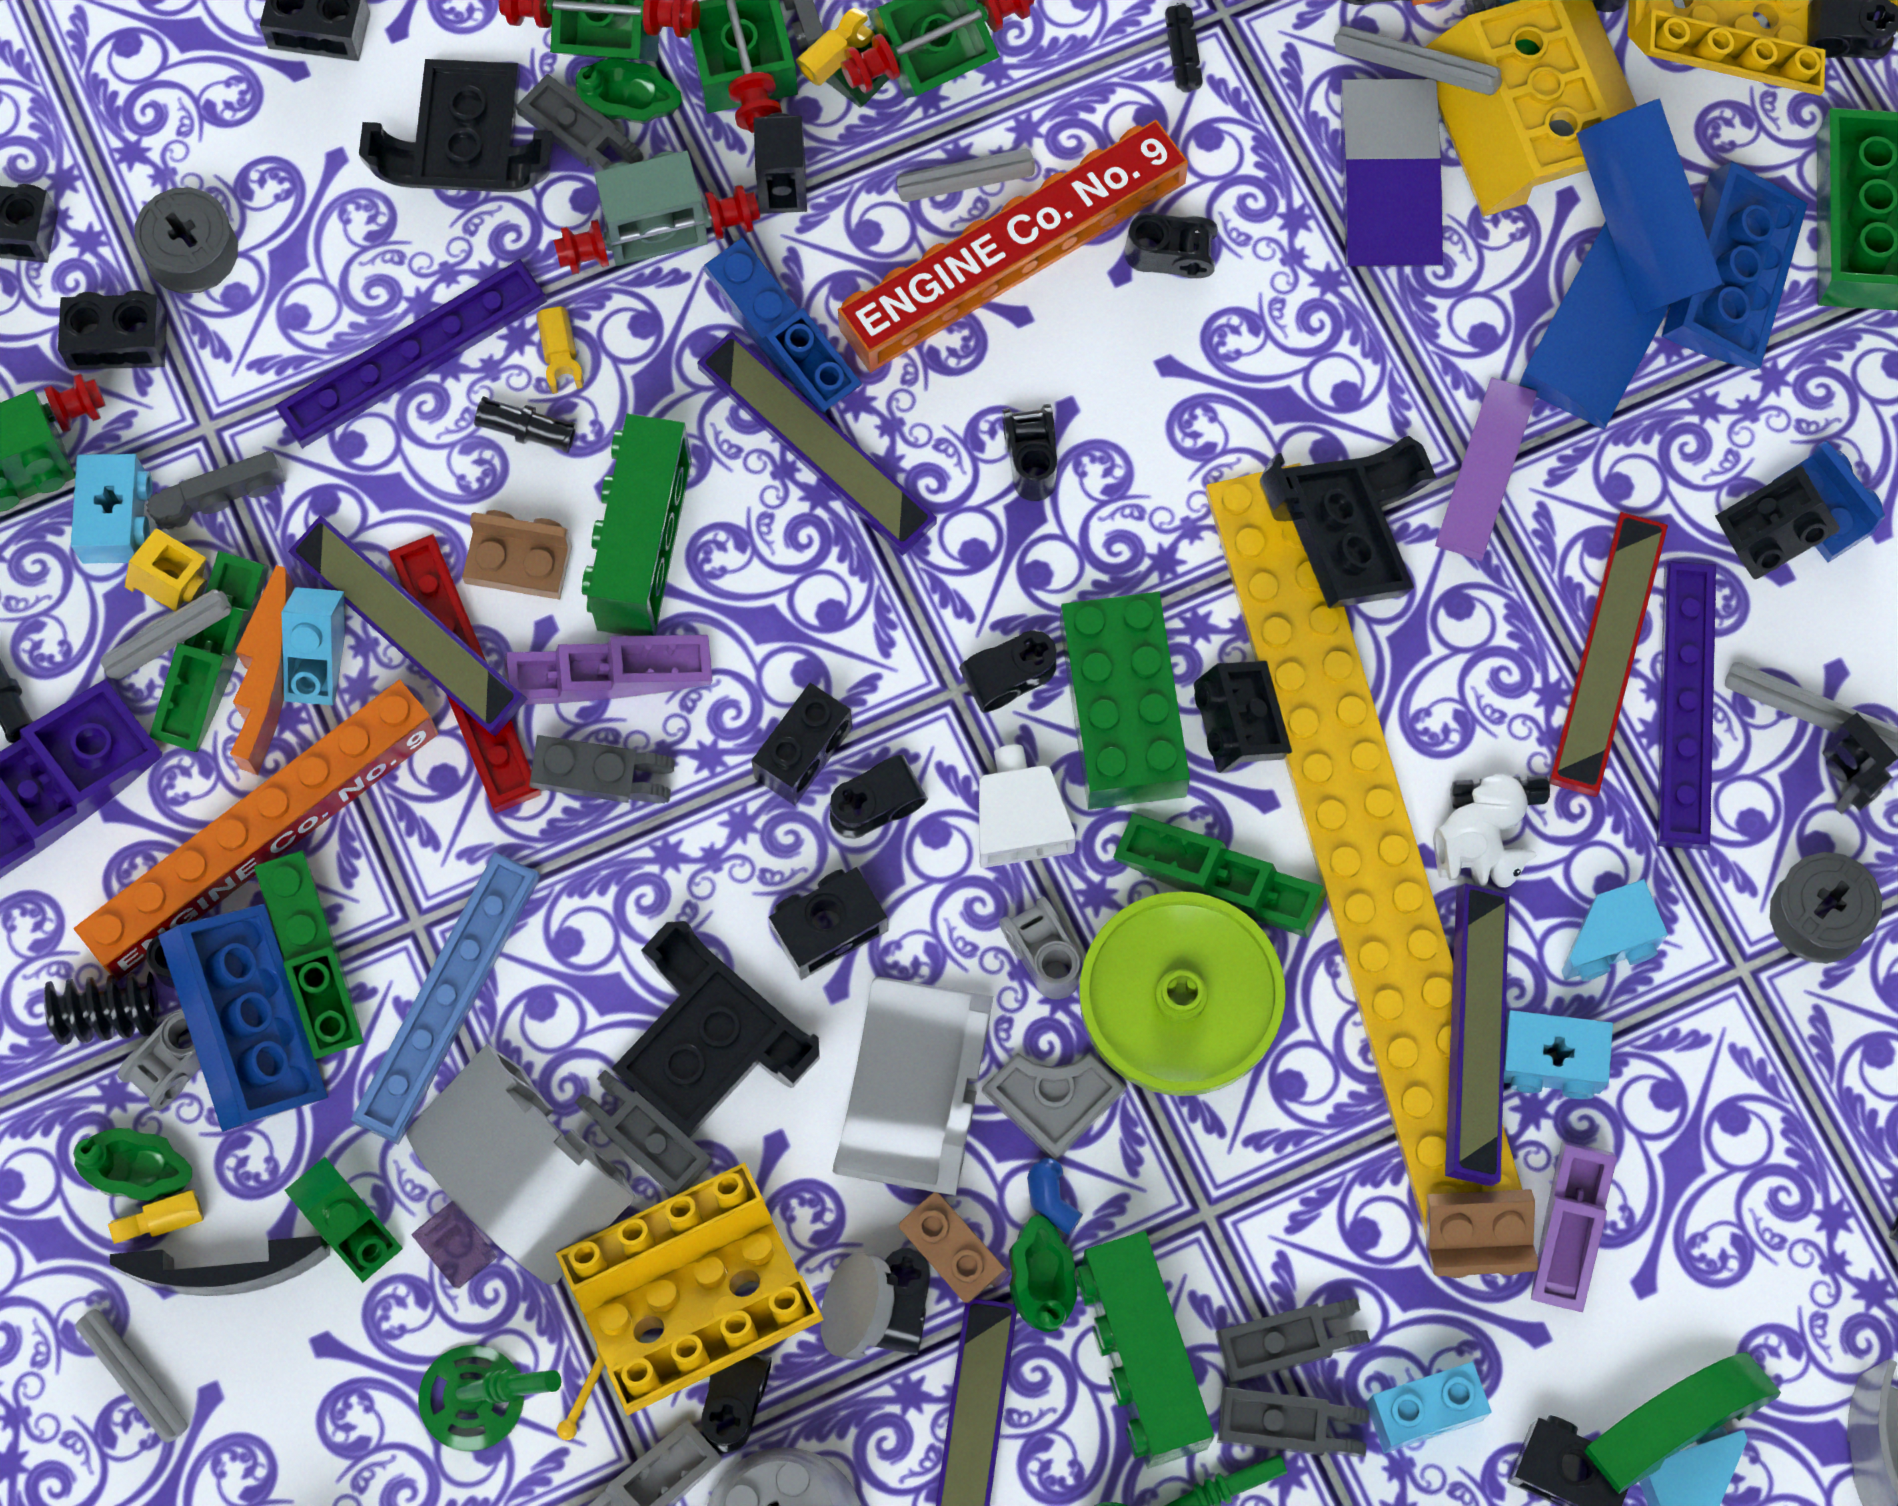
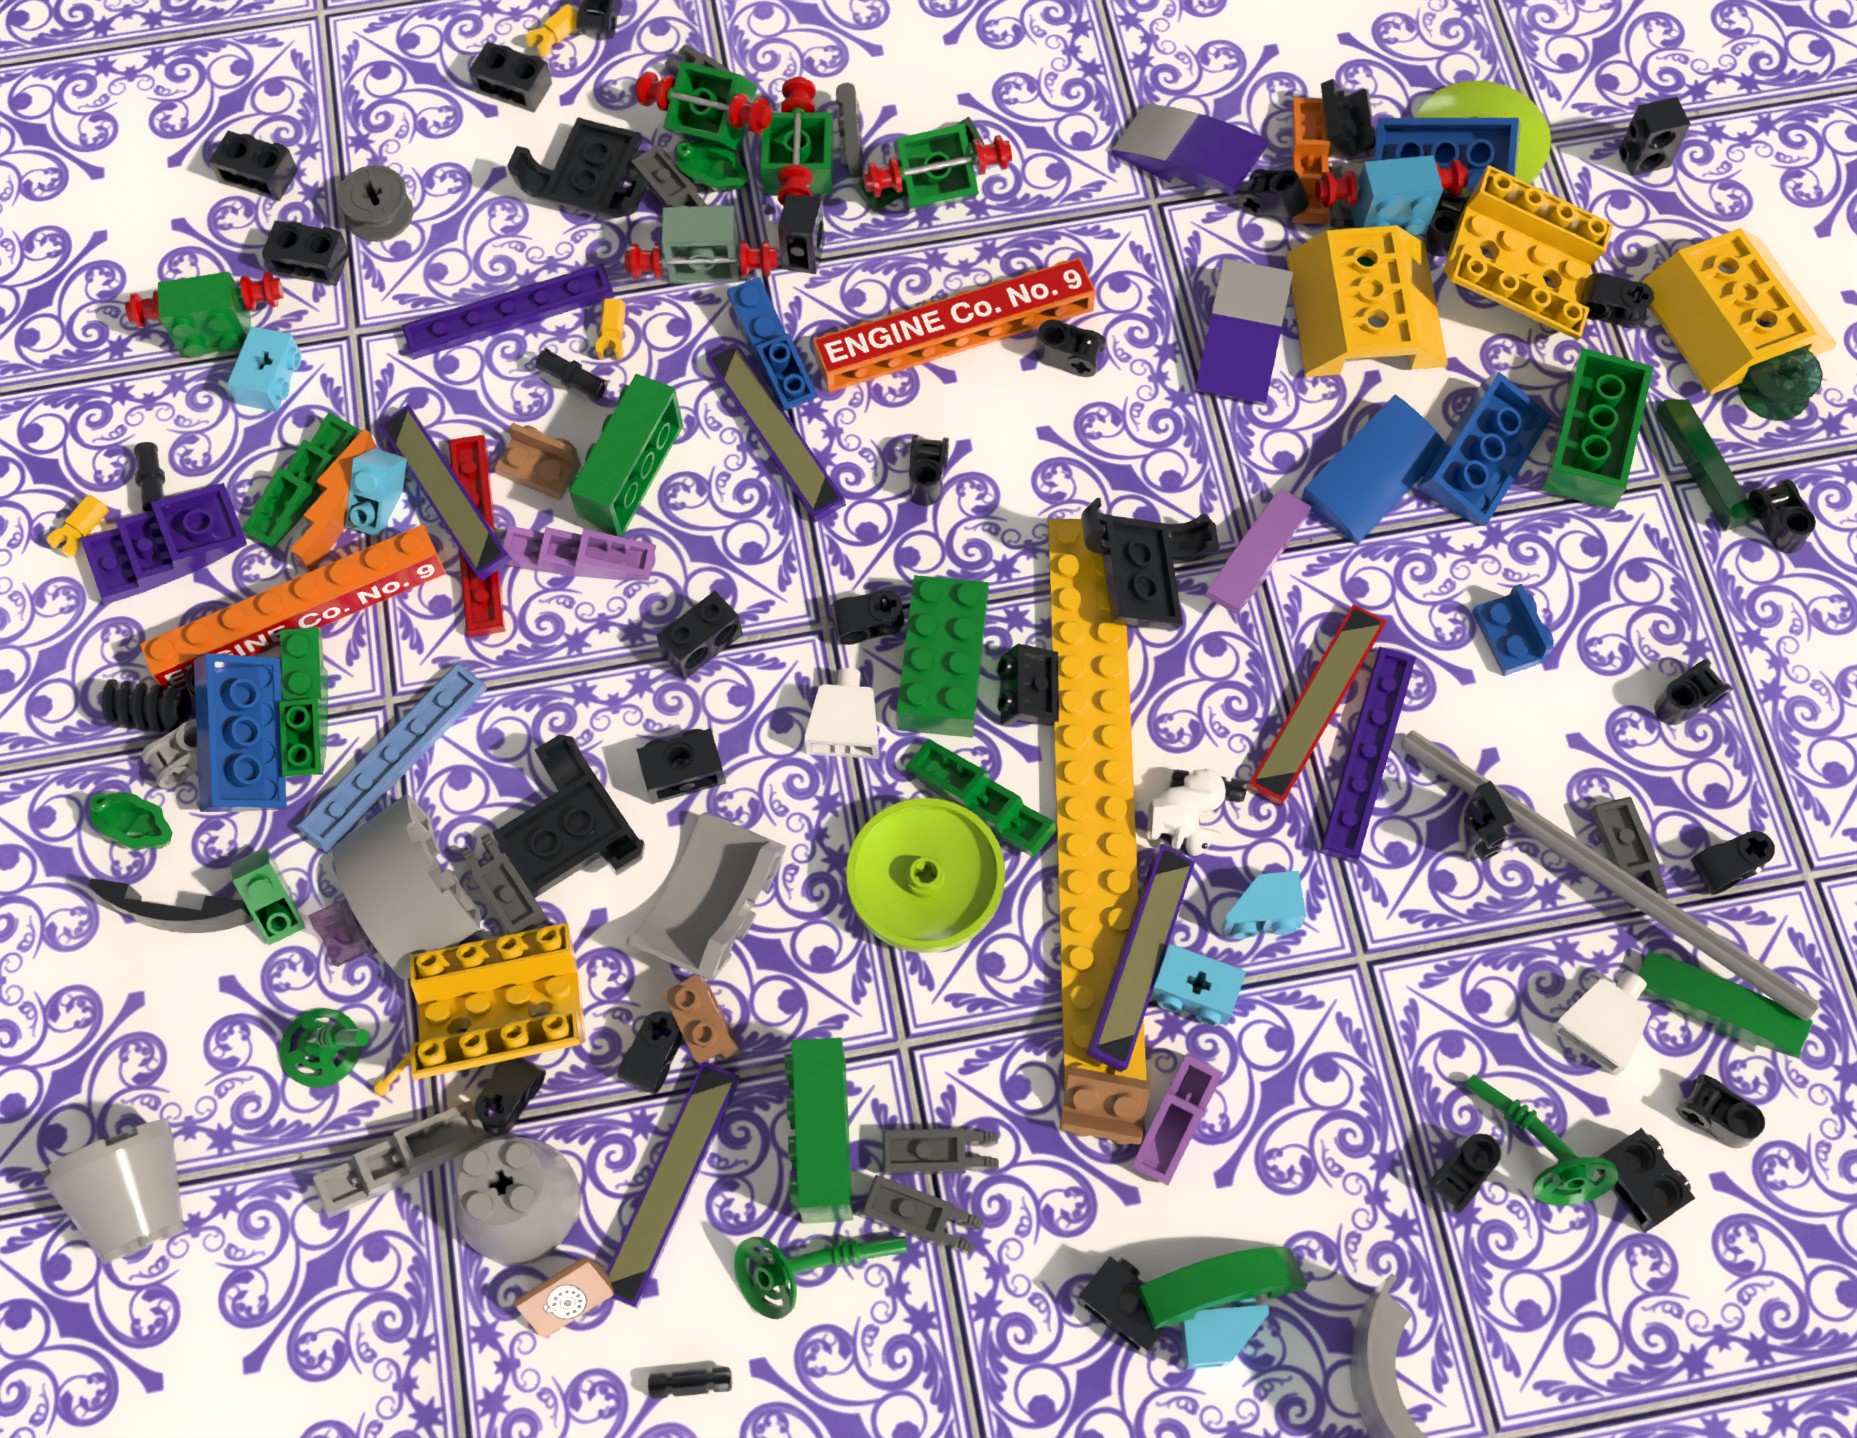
camera: 15 degrees right, 5 degrees down
light grey axle [75,1309,188,1443] -> none
light grey axle [100,589,232,680] -> none
yellow bar [108,1188,204,1244] -> none
yellow brick [124,528,207,612] -> none
dark grey hinge [146,451,286,531] -> none
dark grey hinge [529,735,675,804] -> none
yellow bar [796,7,875,86] -> none
light grey tile [821,1253,895,1360] -> none
black piece [830,755,928,839] -> none
light grey axle [896,148,1035,202] -> none
light grey tile [981,1053,1127,1161] -> none
light grey piece [999,896,1080,1000] -> none
green arm [1009,1215,1077,1333] -> none
blue arm [1027,1157,1083,1236] -> none
black axle [1165,3,1203,93] -> none
light grey axle [1333,26,1503,96] -> none
medium azure brick [1366,1361,1492,1454] -> none
blue slope [1576,98,1723,315] -> none
black bracket [1715,465,1840,580] -> none
dark grey piece [1769,852,1882,964] -> none

